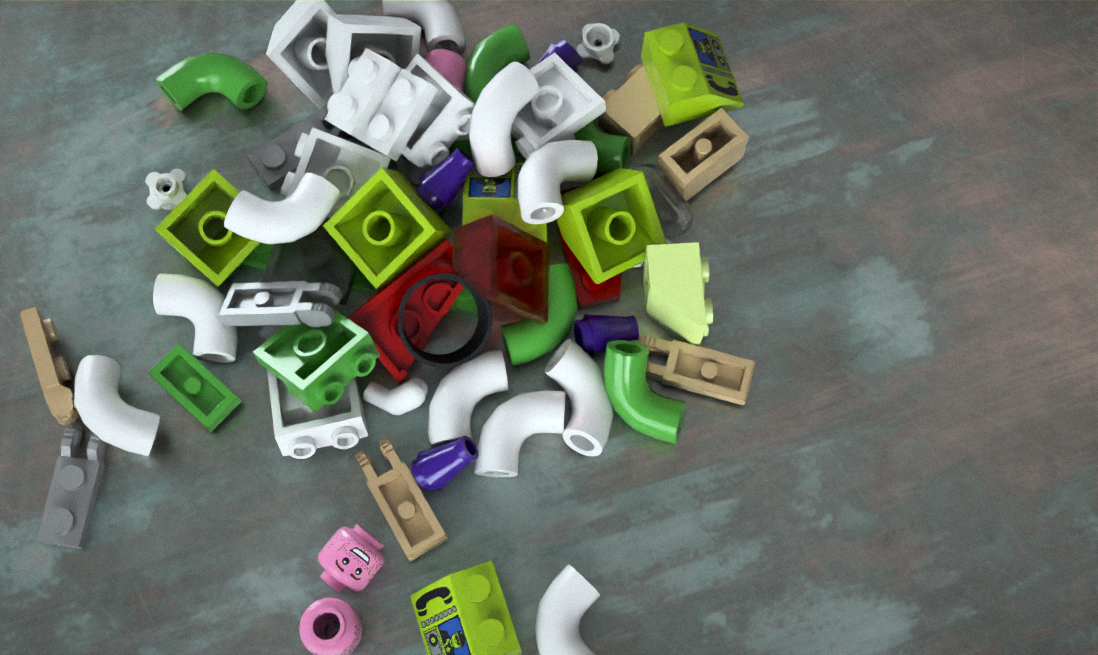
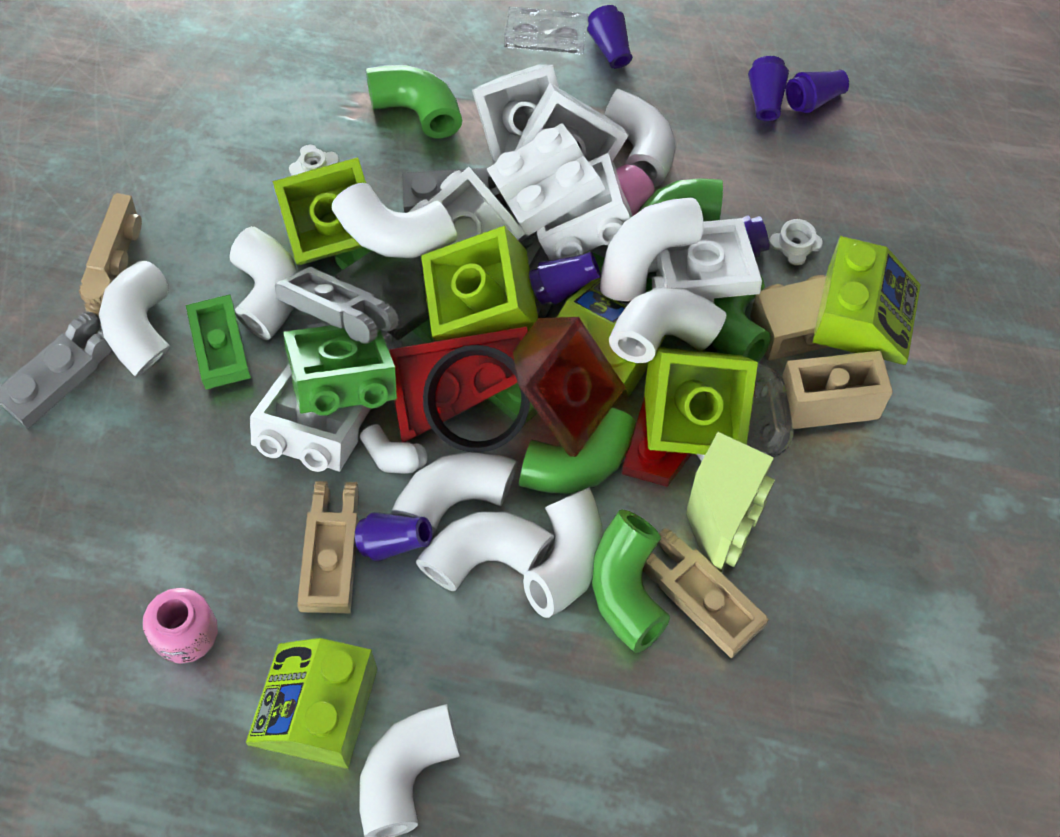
camera: 30 degrees right, 10 degrees down
bright pink head [318,524,384,593] -> none
dark purple cone [574,314,639,356] -> none

